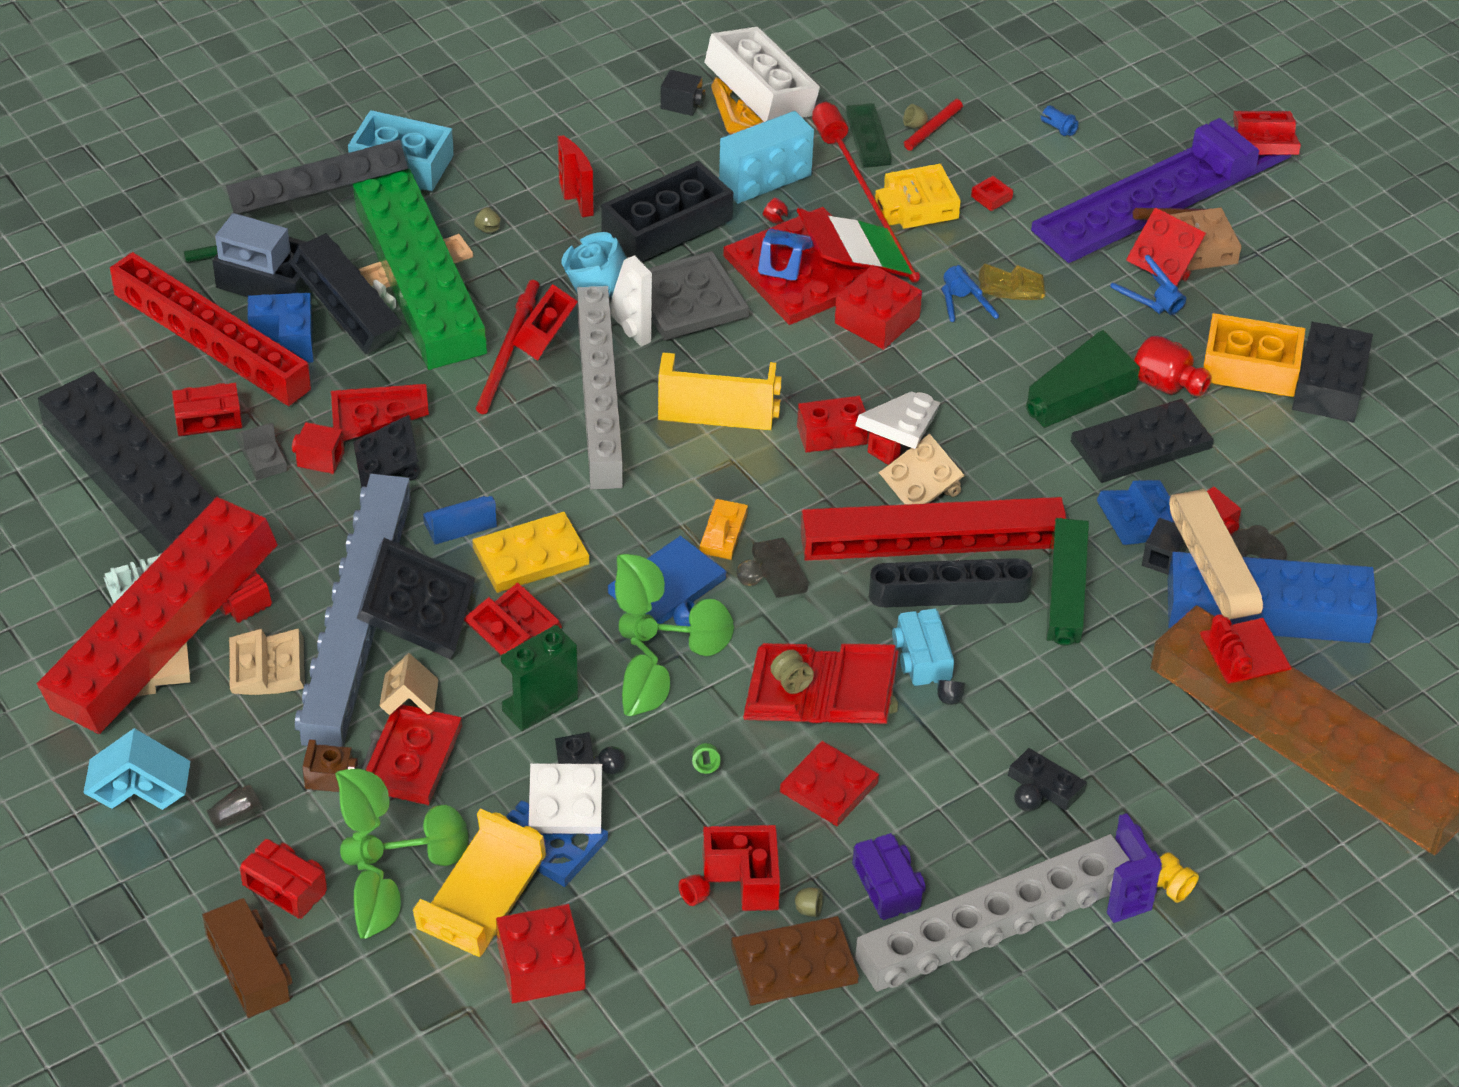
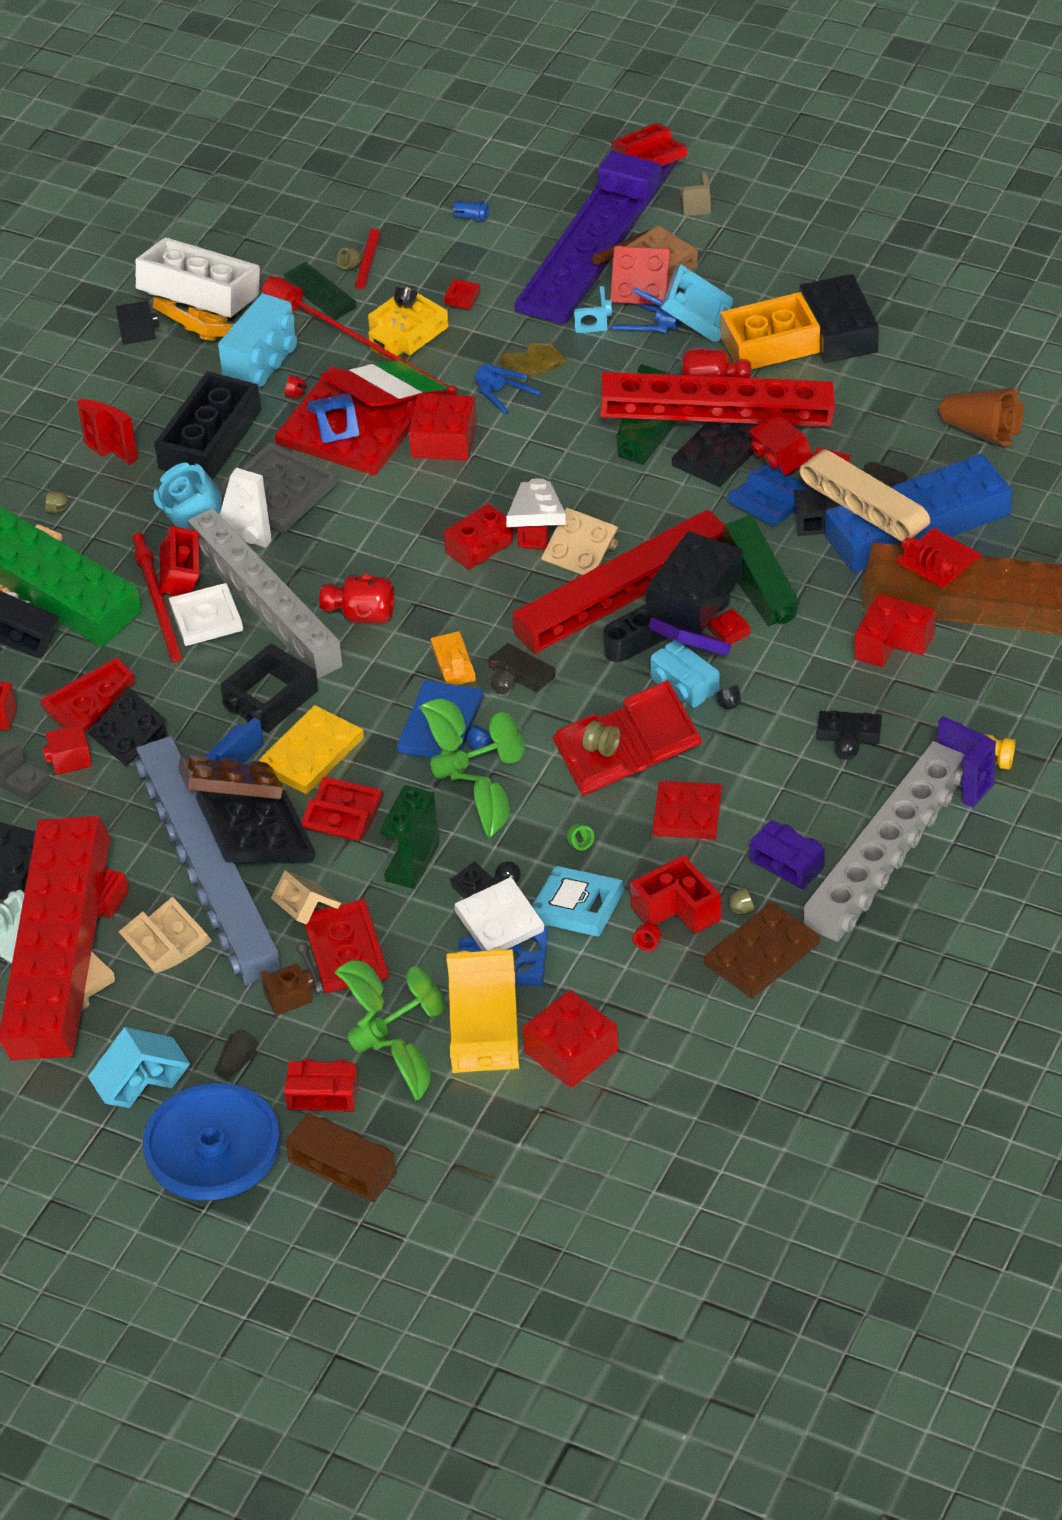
camera: 25 degrees left, 0 degrees up
yellow panel [658,353,782,430] -> none
none -> blue dish [143,1083,280,1200]
none -> white plate [169,583,243,646]
none -> reddish brown plate [178,754,283,799]
none -> black window [220,643,318,733]
none -> red piece [319,573,394,625]
none -> black hinge [394,287,418,309]
none -> medium azure container [532,866,625,937]
none -> medium azure bracket [574,286,612,333]
none -> red brick [600,372,835,427]
none -> black brick [646,531,743,633]
none -> dark purple tile [648,617,731,655]
none -> medium azure container [661,264,734,342]
none -> dark tan panel [680,172,711,216]
none -> red plate [708,609,750,644]
none -> red brick [749,413,813,476]
none -> red brick [854,593,935,667]
none -> dark orange cone [939,388,1024,447]

